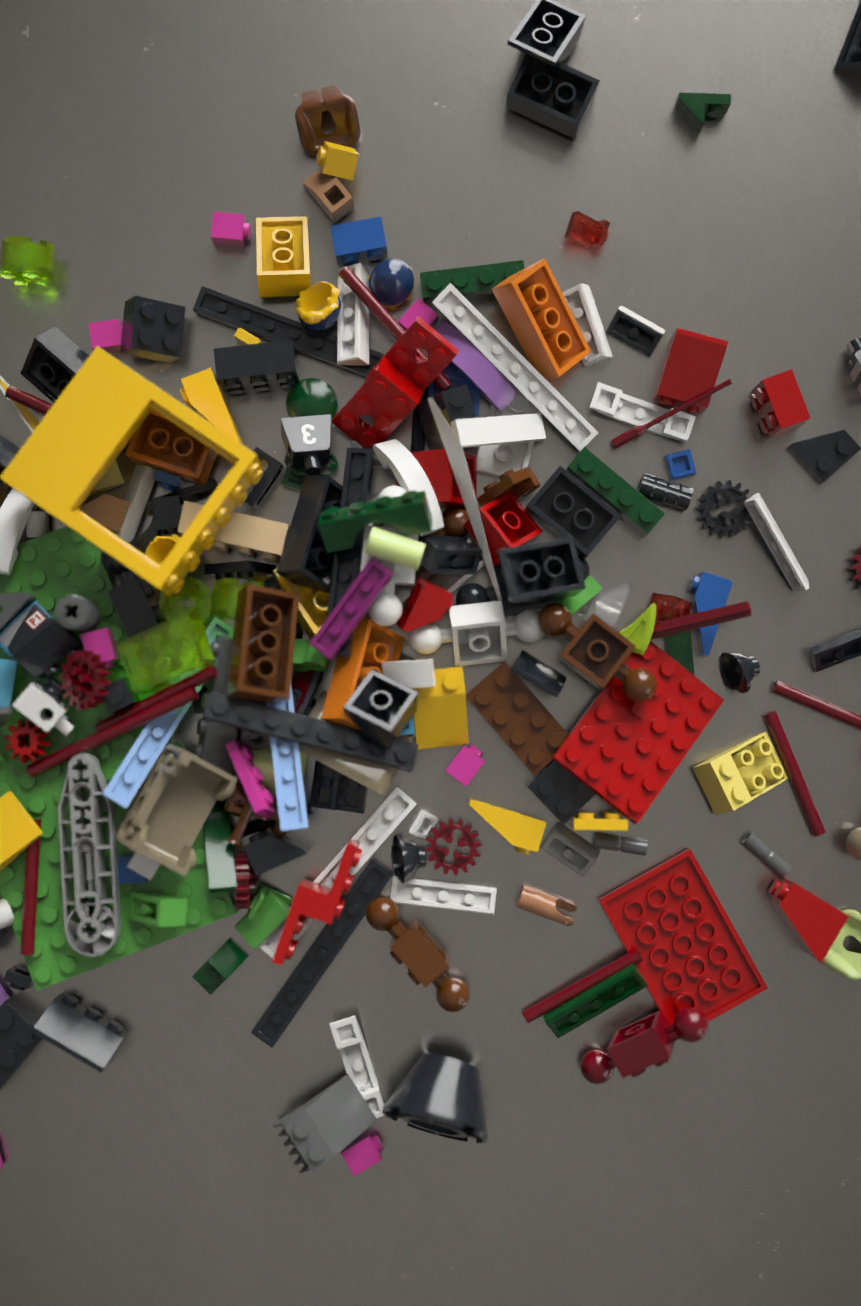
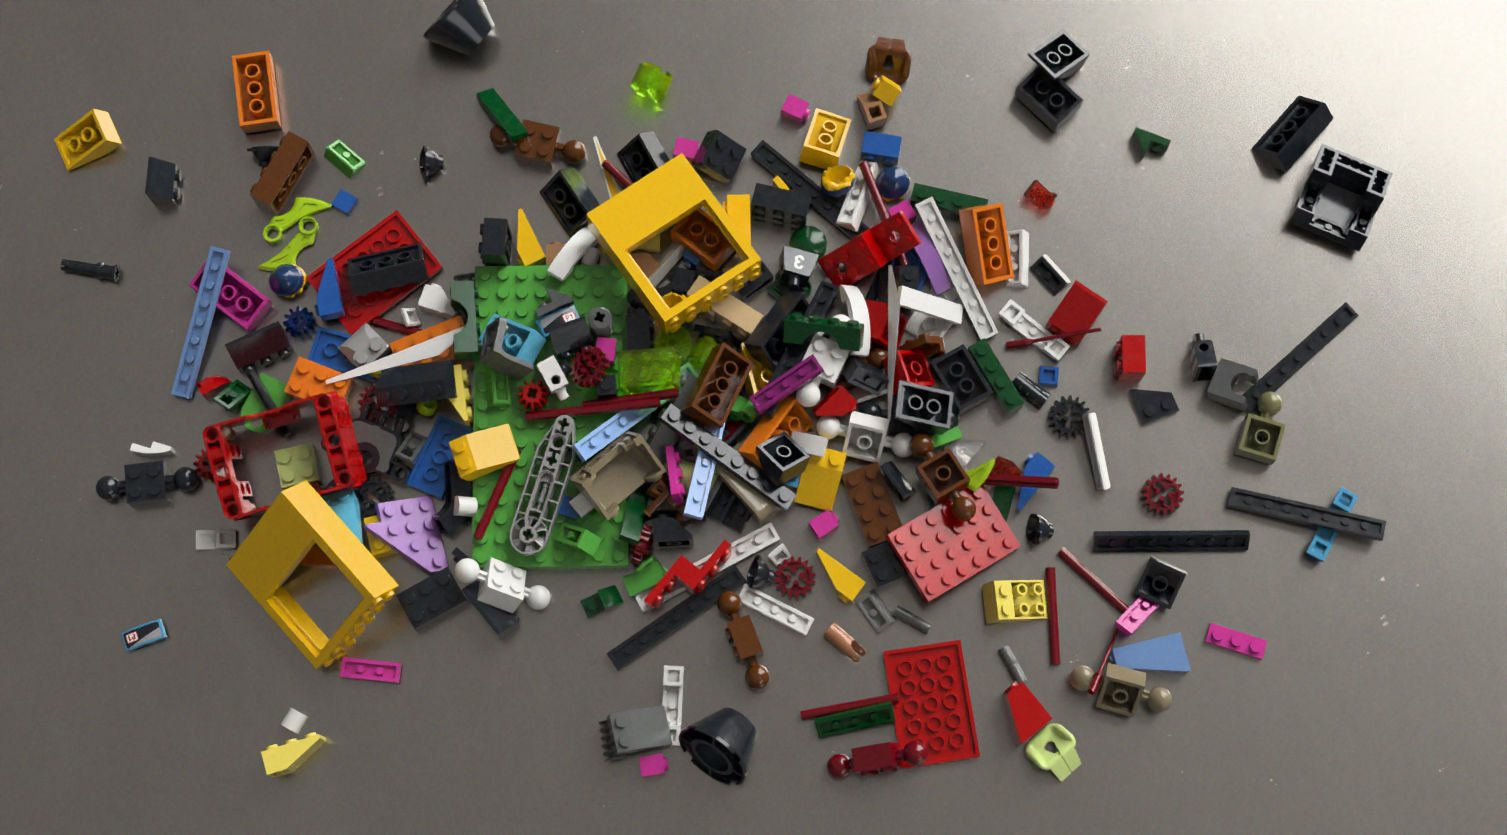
camera: 20 degrees right, 10 degrees down
yellowish green pin [365,527,426,570] -> none
yellow plate [569,811,628,830] -> none
none -> white brick [455,557,551,613]

